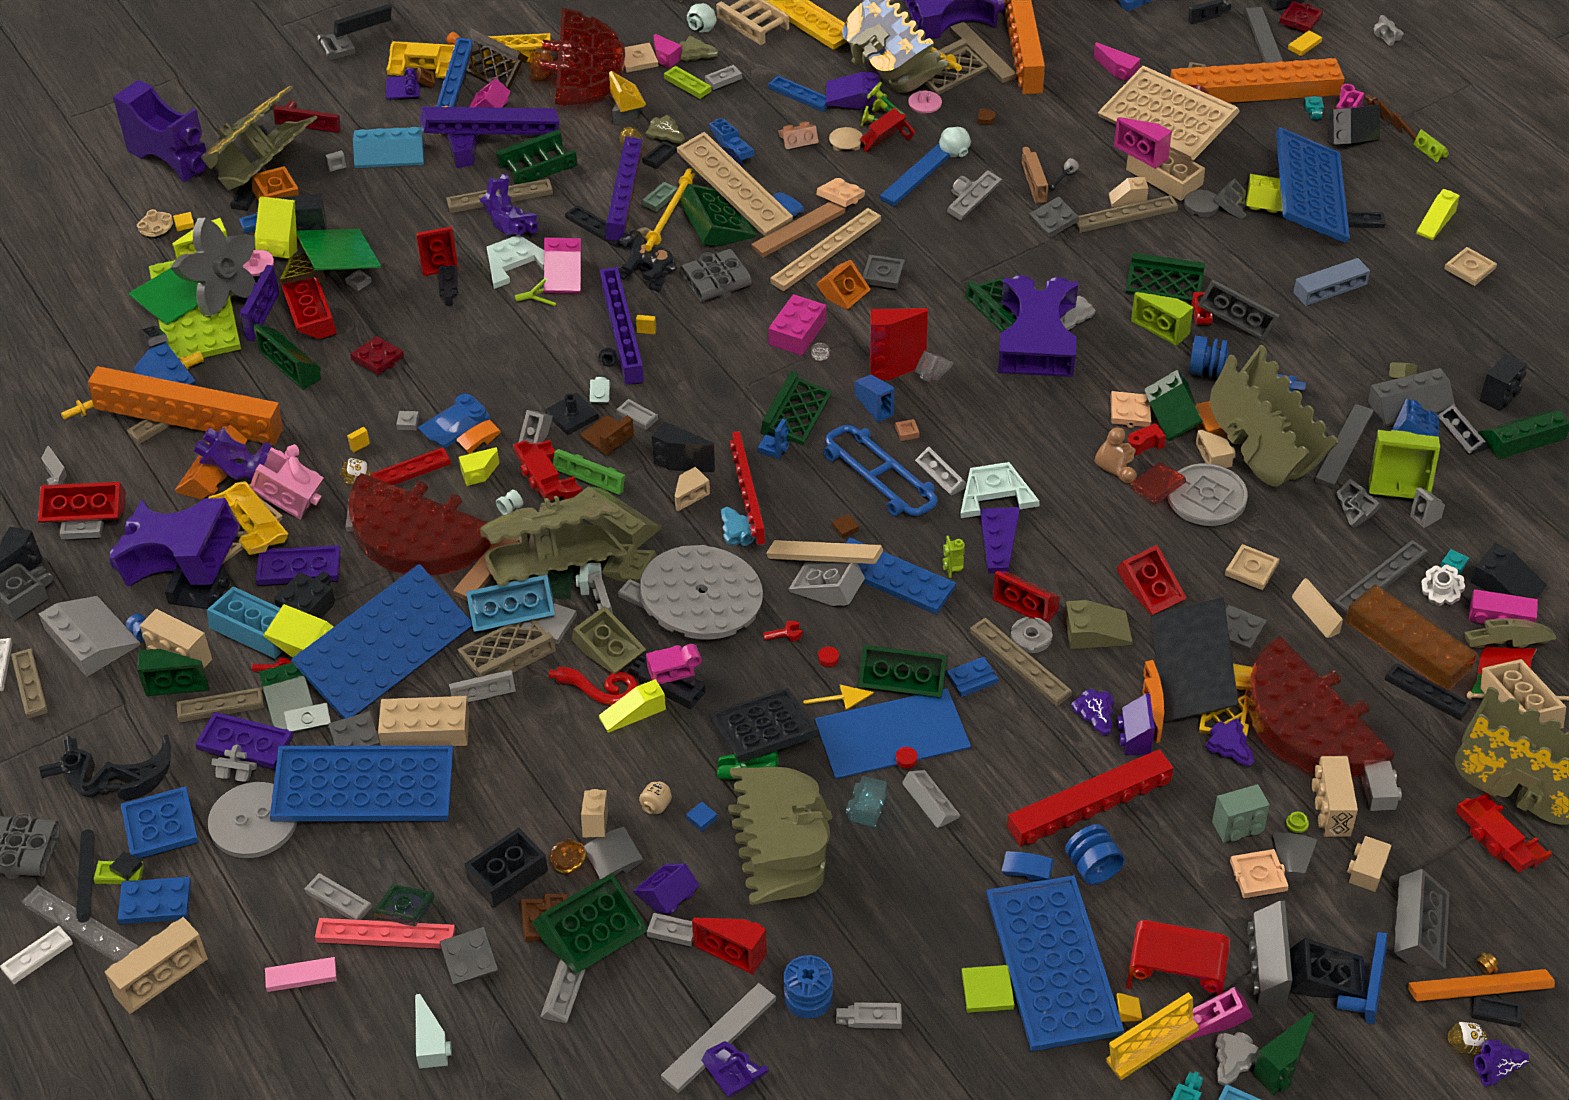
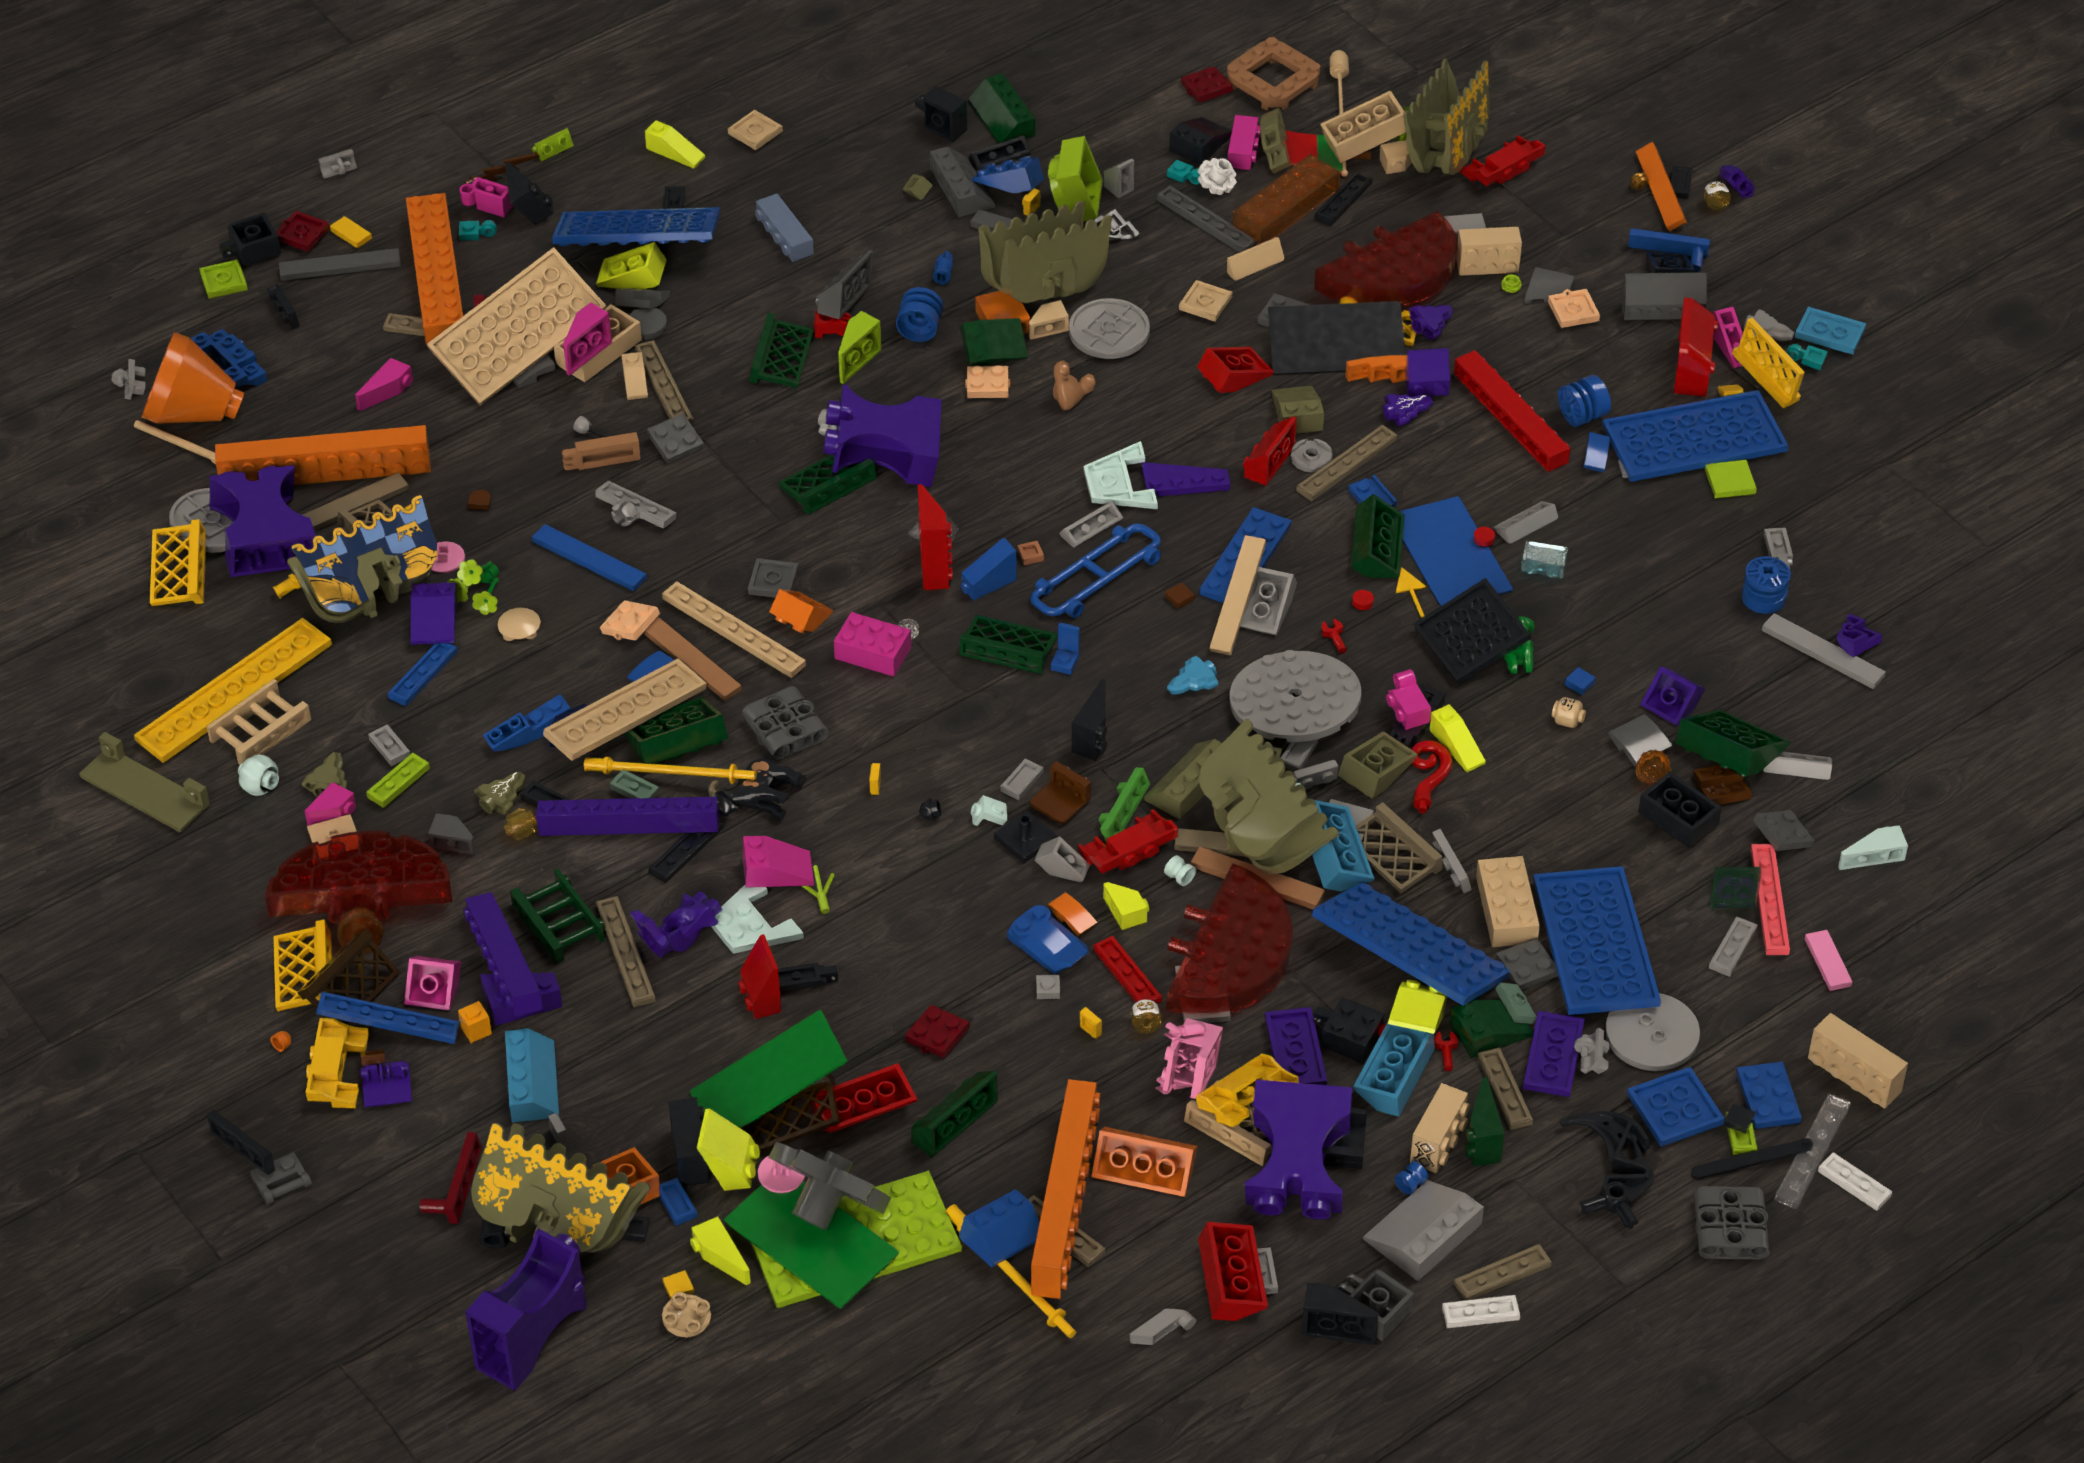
camera: 95 degrees left, 0 degrees up
black tile [138,325,168,346] -> none
dark purple hips [193,428,272,481] -> none
dark purple plate [240,265,280,341] -> none
tan brick [581,789,608,837] -> none
dark purple brick [600,267,644,385] -> none
yellow slope [609,71,646,112] -> none
light grey plate [647,913,693,946] -> none
tan slope [675,467,710,511] -> none
red slope [692,917,767,975] -> none
olive animal [728,767,832,905] -> none
red plate [729,431,765,545] -> none
nougat bracket [778,122,818,149] -> none
red piece [860,108,915,152] -> none
light aqua plant [939,127,971,157] -> none
lime hinge [942,536,965,578] -> none
red leg [1128,423,1166,455] -> none
clear red tile [1130,462,1187,503] -> none
sand green brick [1212,784,1270,843] -> none
dark green slope [1253,1012,1314,1096] -> none
tan brick [1347,836,1391,892] -> none
dark grey slope [1394,869,1450,970] -> none

